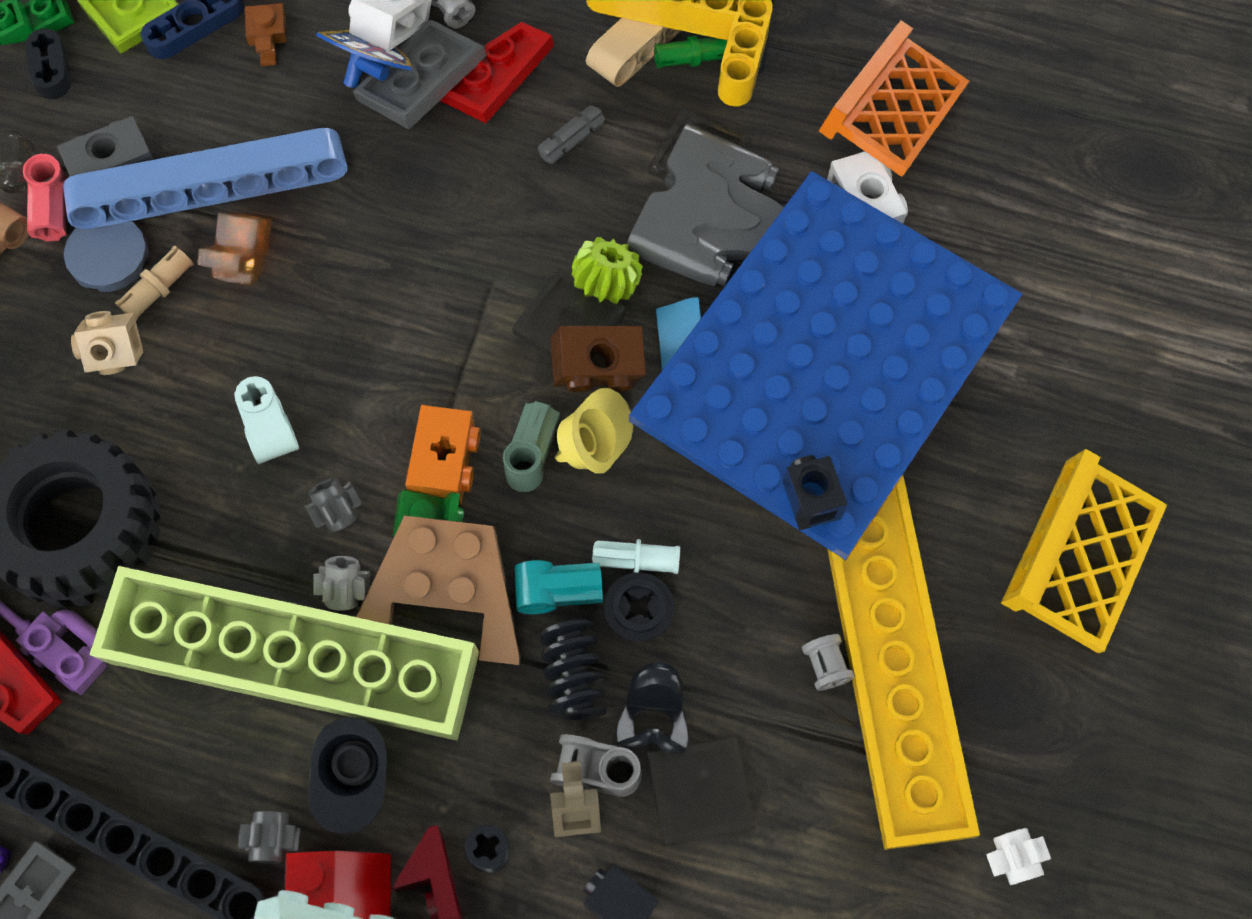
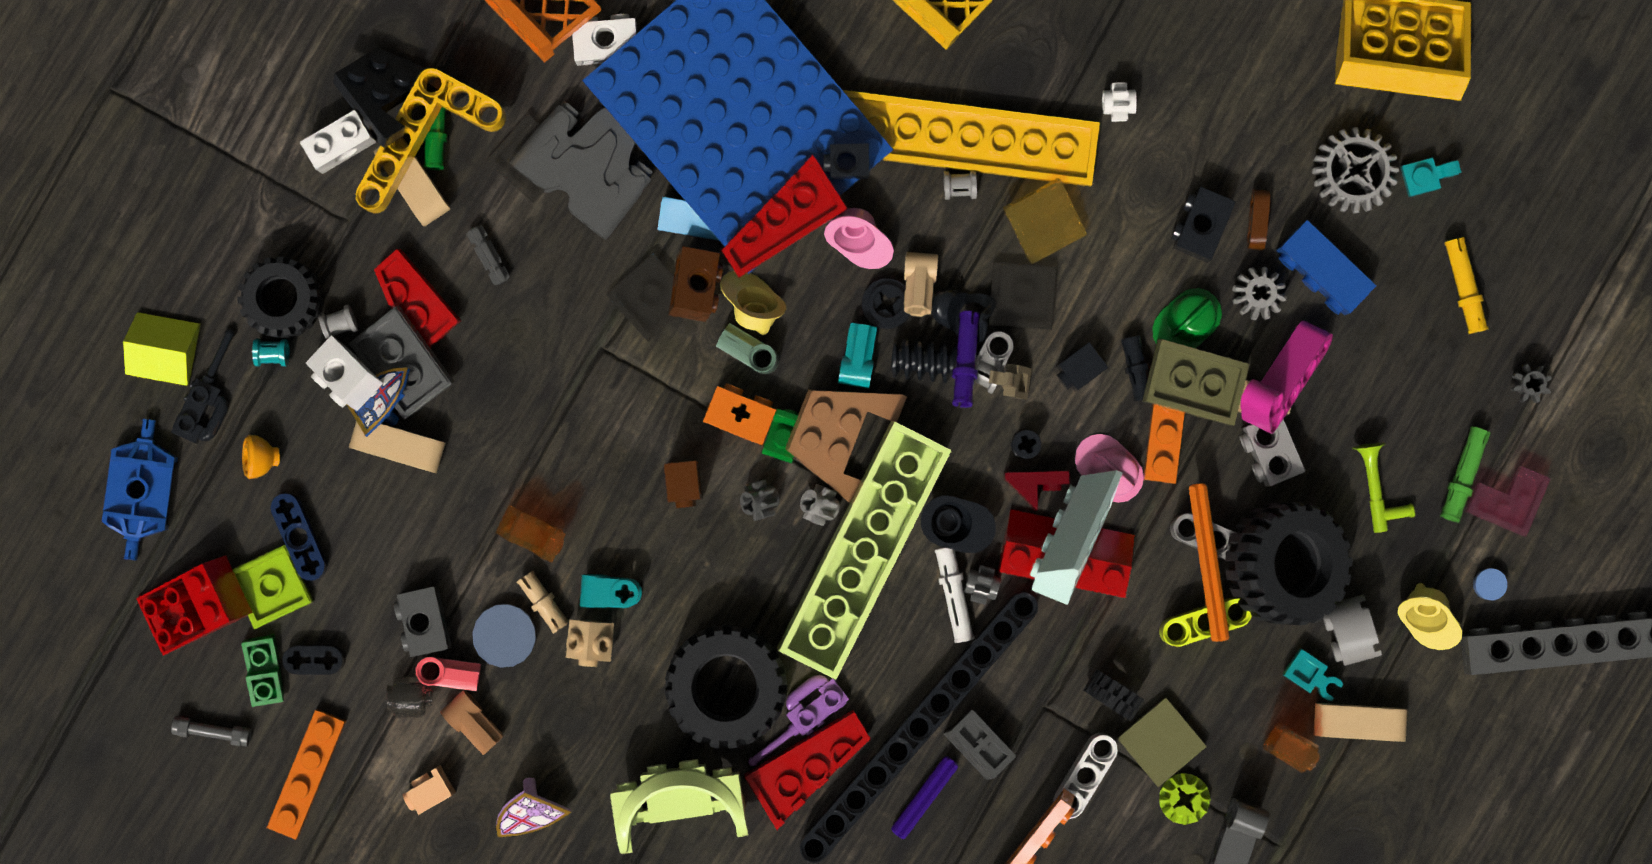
camera: 70 degrees left, 20 degrees up
medium blue beam [63,128,348,229] -> none
light aqua piece [235,376,299,464] -> none
dark orange plate [245,3,287,66] -> none
lime gear [571,237,642,304] -> none
light aqua axle [592,539,680,574] -> none
none -> tan beam [349,421,446,473]
none -> teal piece [580,574,642,608]
none -> reddish brown brick [664,461,703,508]
none -> red wing [722,155,847,278]
none -> bright pink piece [824,208,894,269]
none -> tan piece [904,252,938,317]
none -> white pin [934,547,975,643]
none -> dark purple pin [952,311,980,408]
none -> clear yellow tile [1002,178,1087,264]

